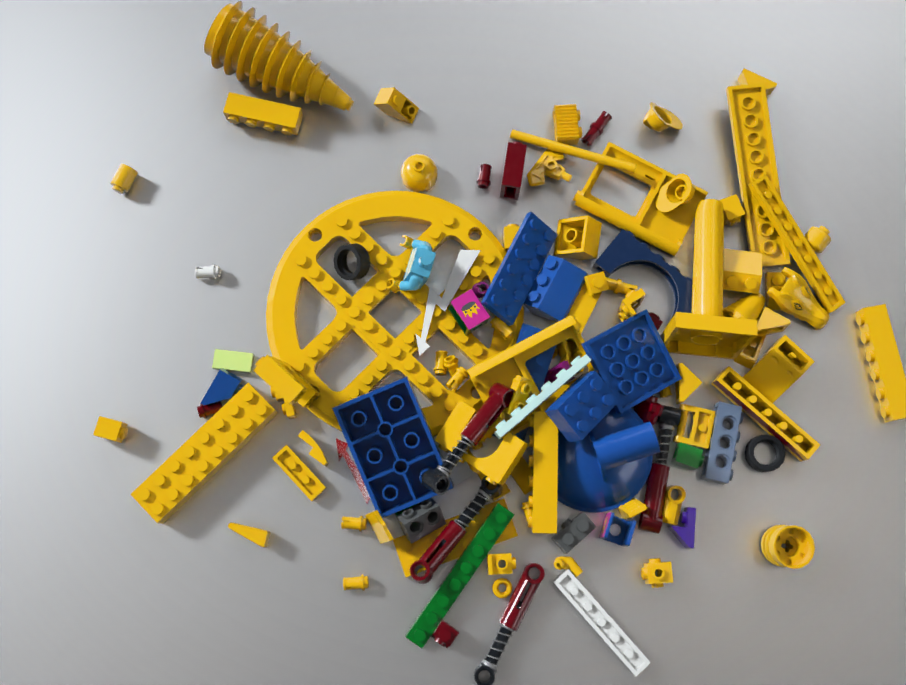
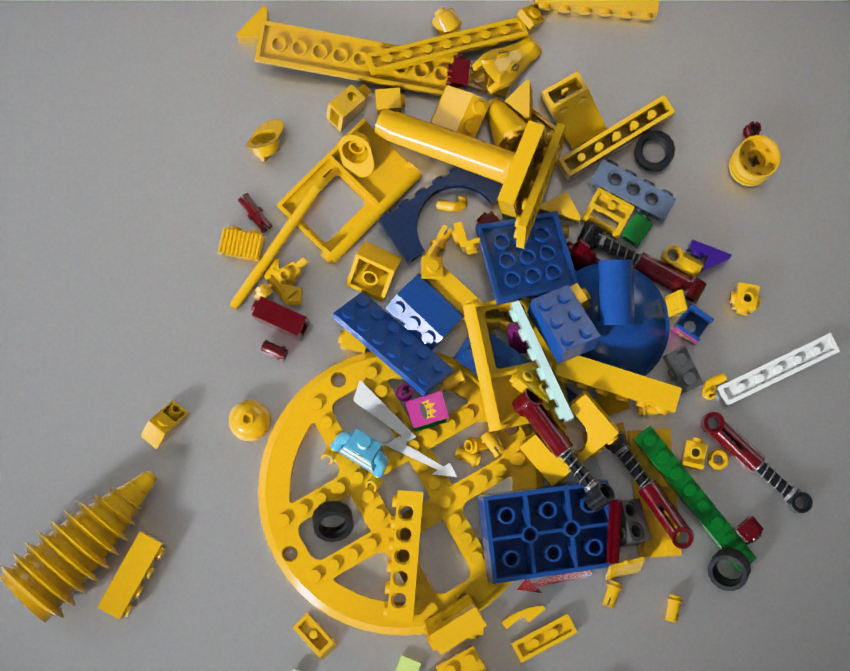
camera: 65 degrees left, 5 degrees up
none -> yellow plate [254,282,274,299]
none -> yellow slope [292,612,339,660]
none -> yellow torso [326,84,371,132]
none -> yellow brick [383,490,424,623]
none -> yellow arm [437,196,468,212]
none -> dark red brick [446,55,471,89]
none -> yellow plate [514,123,565,249]
none -> yellow plate [517,4,545,30]
none -> yellow plate [570,283,591,310]
none -> dark red axle [606,499,622,564]
none -> black tyre [708,548,751,591]
none -> dark red pin [743,121,761,139]

